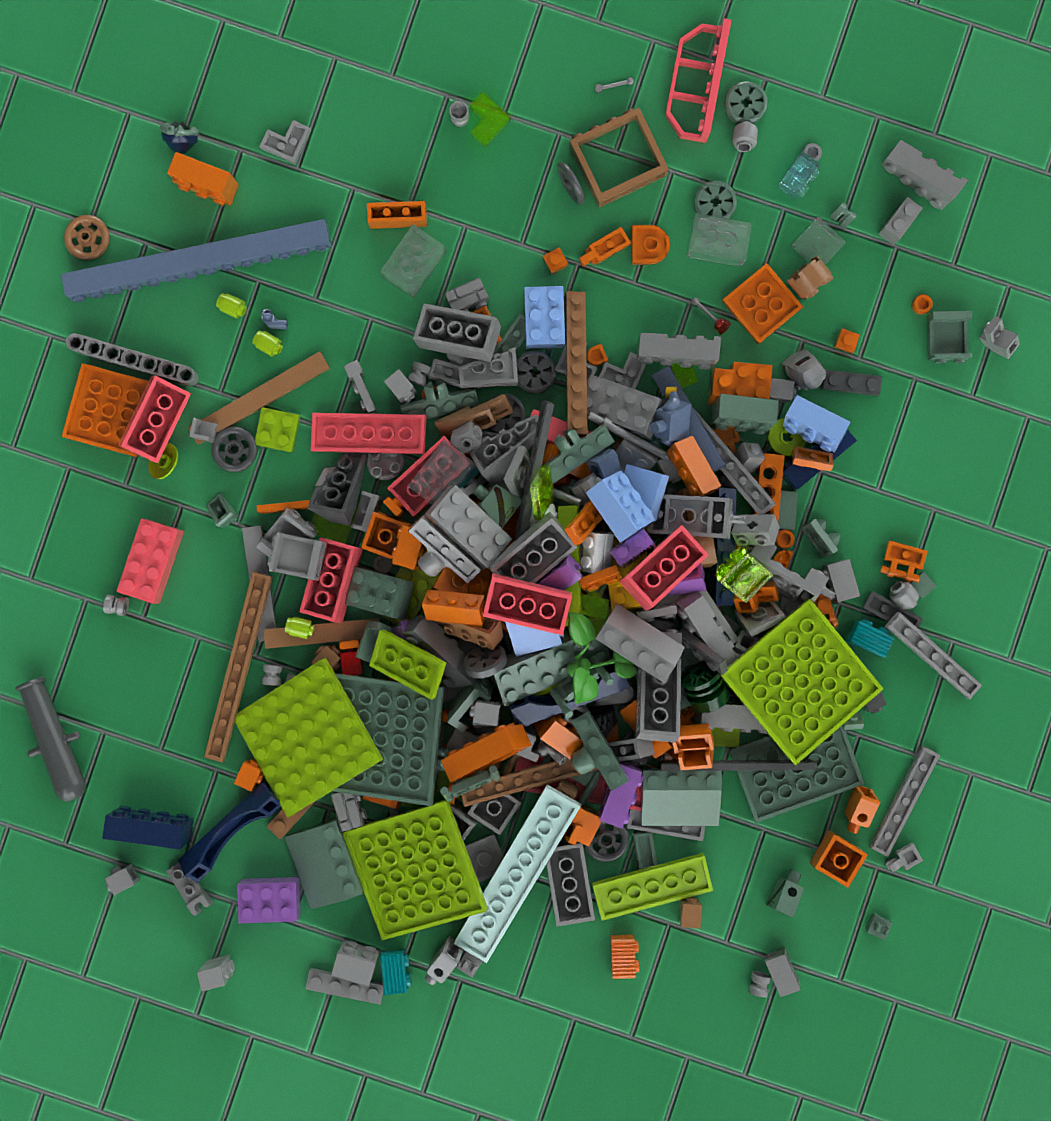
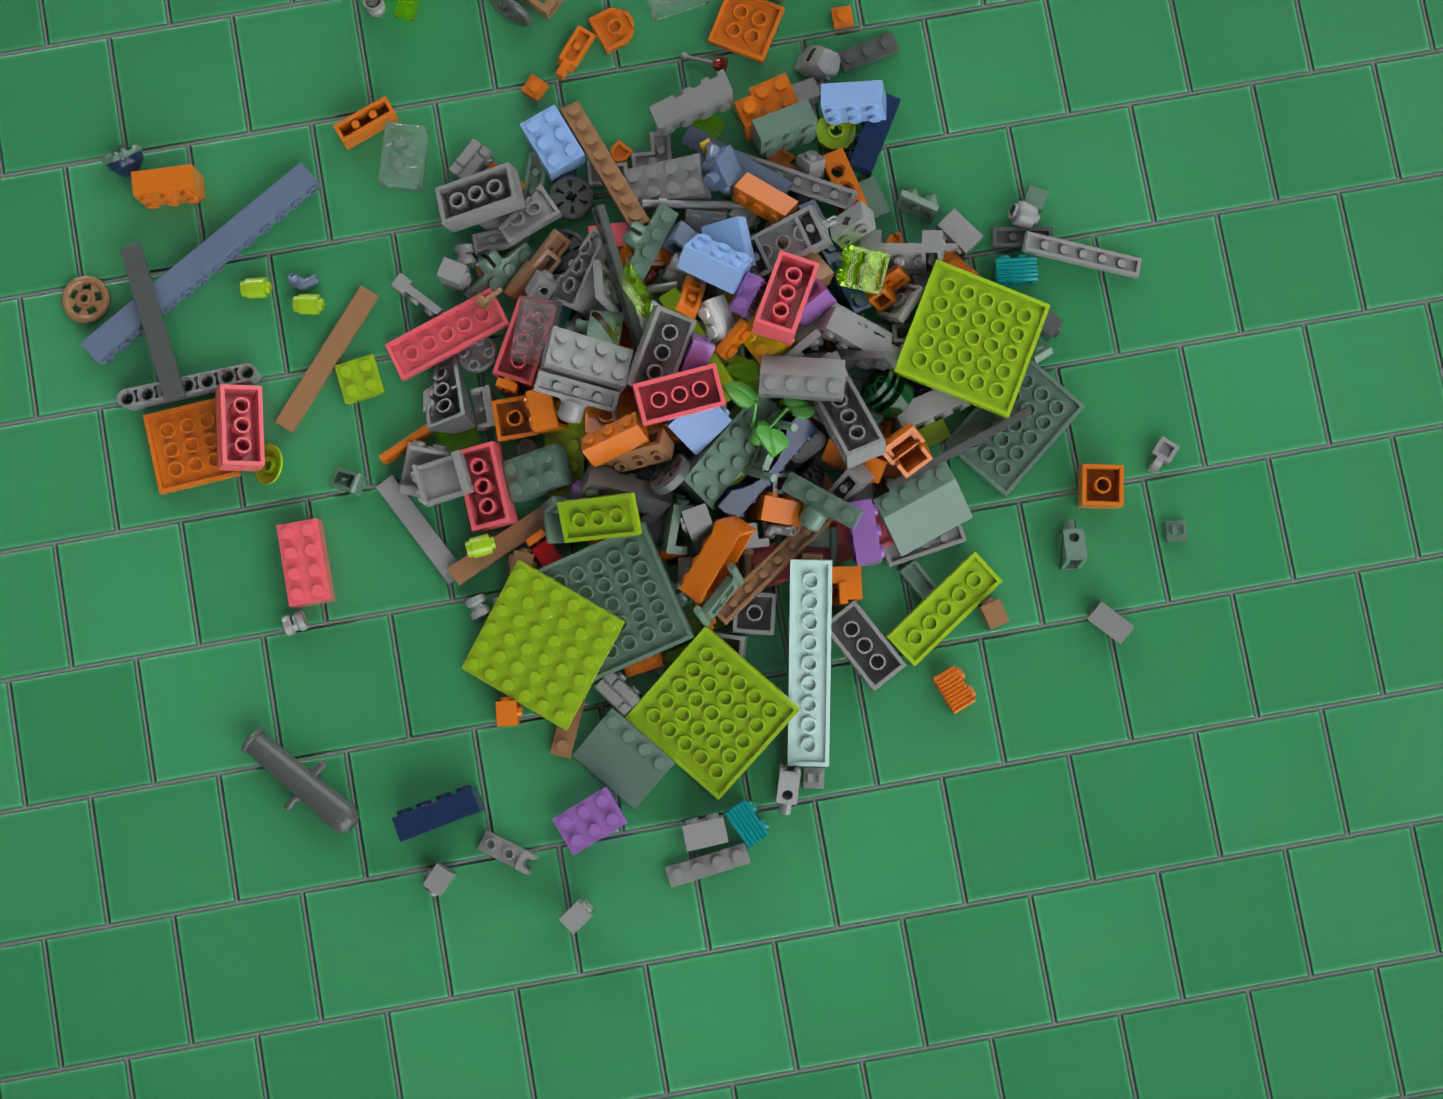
camera: 25 degrees left, 5 degrees down
dark blue arch [178,781,281,883] -> none
light grey panel [189,418,218,443] -> none
medium nougat plate [204,572,273,762] -> none
dark grey plate [211,427,257,472] -> none
light grey plate [259,120,311,165] -> none
light grey plate [465,833,504,882] -> none
dark grey plate [584,821,629,862] -> none
light grey wheel [748,971,771,997] -> none
orange tile [775,529,795,549] -> none
orange plate [792,446,833,471] -> none
orange torso [845,786,880,834] -> none
light grey tile [869,745,940,857] -> none
orange plate [880,540,927,583] -> none
none -> dark grey tile [120,243,187,403]
none -> medium nougat hand [475,287,503,309]

